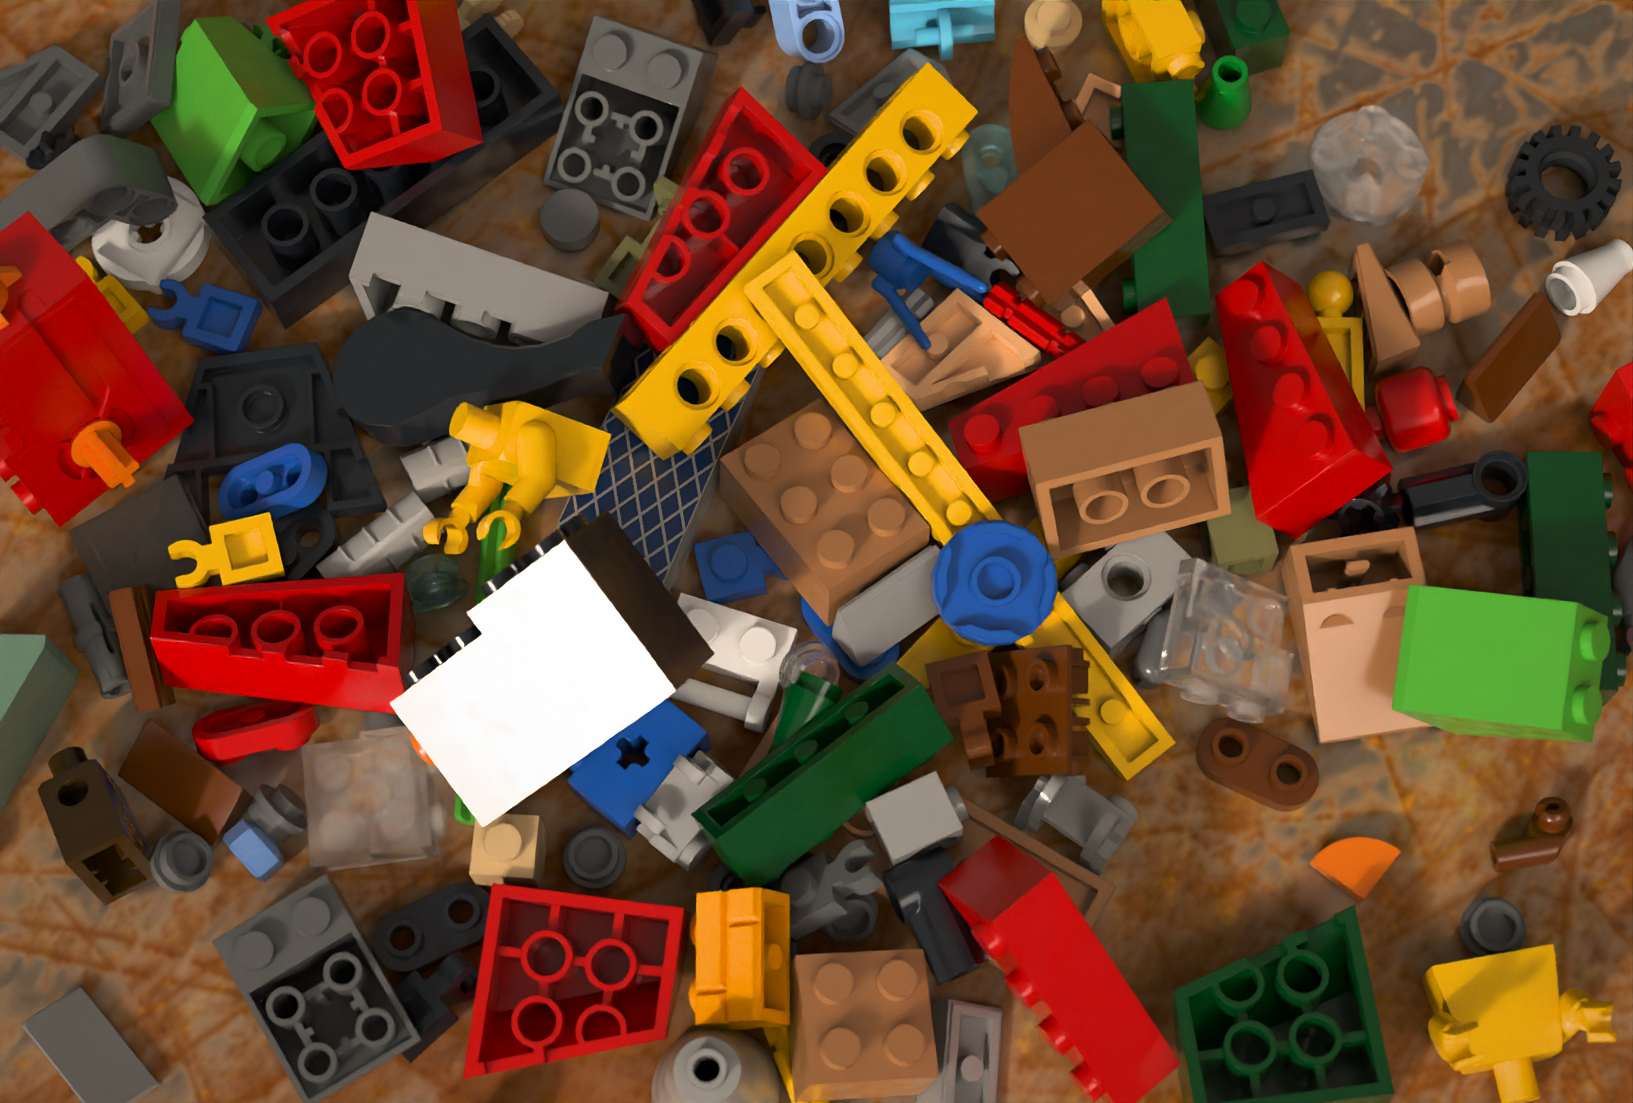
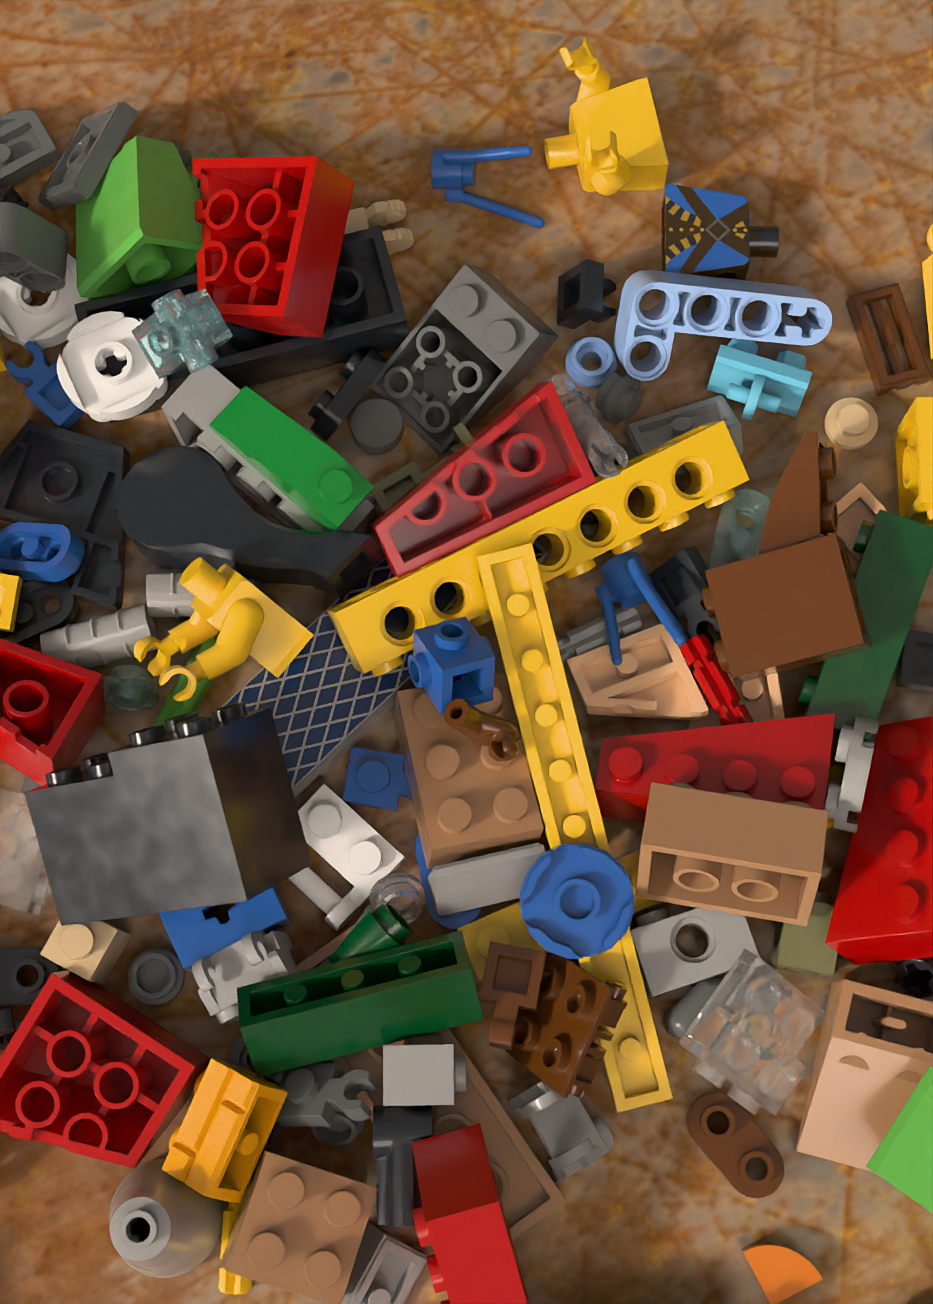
camera: 25 degrees right, 5 degrees up
none -> white plate [57,311,169,422]
none -> clear light blue brick [131,288,233,379]
none -> green slope [209,386,374,531]
none -> black plate [308,348,388,442]
none -> blue brick [408,616,495,715]
none -> reddish brown arm [444,698,520,761]
none -> clear pin [549,374,628,478]
none -> medium blue plate [565,337,617,389]
none -> light grey plate [825,717,879,833]

